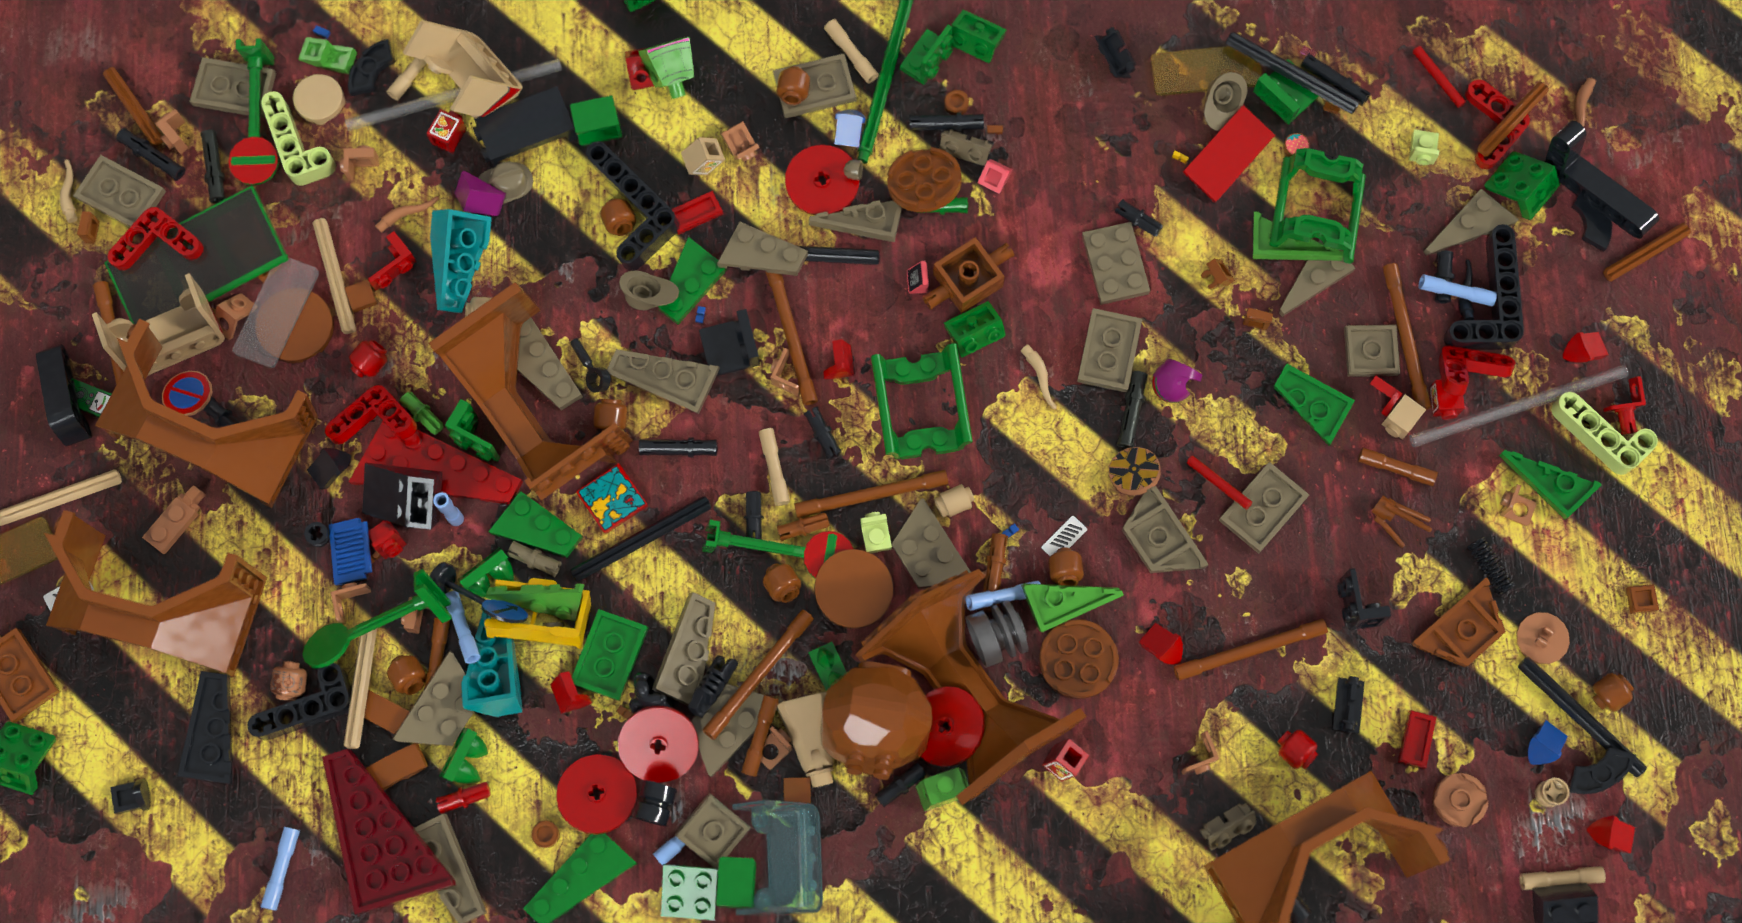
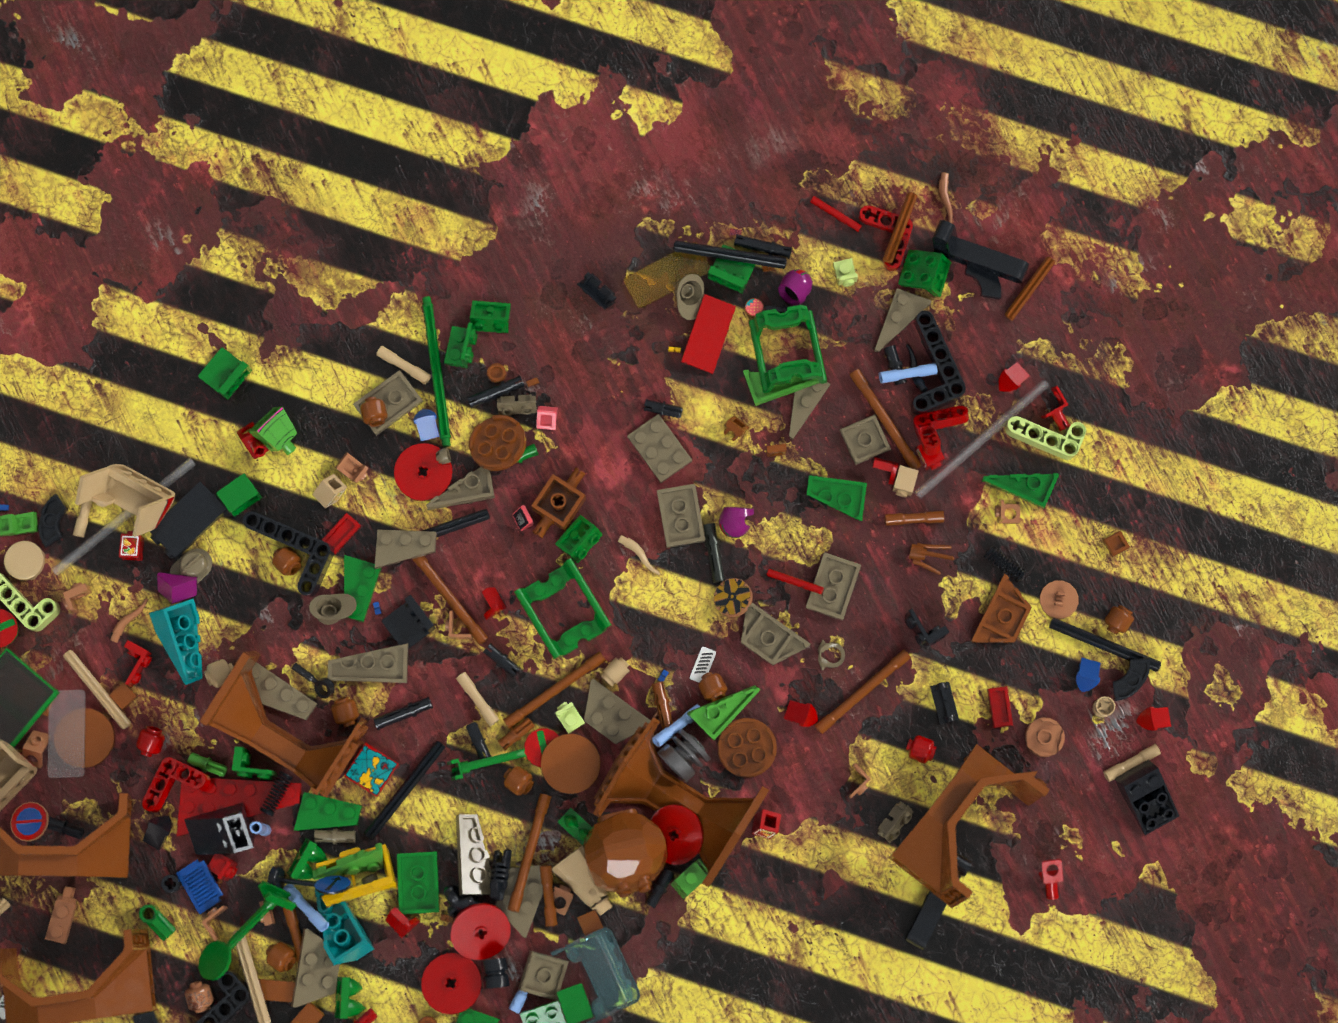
camera: 25 degrees left, 5 degrees up
none -> green piece [139,904,177,941]
none -> black piece [260,771,294,817]
none -> magenta helmet [778,269,813,306]
none -> dark tan piece [818,640,845,670]

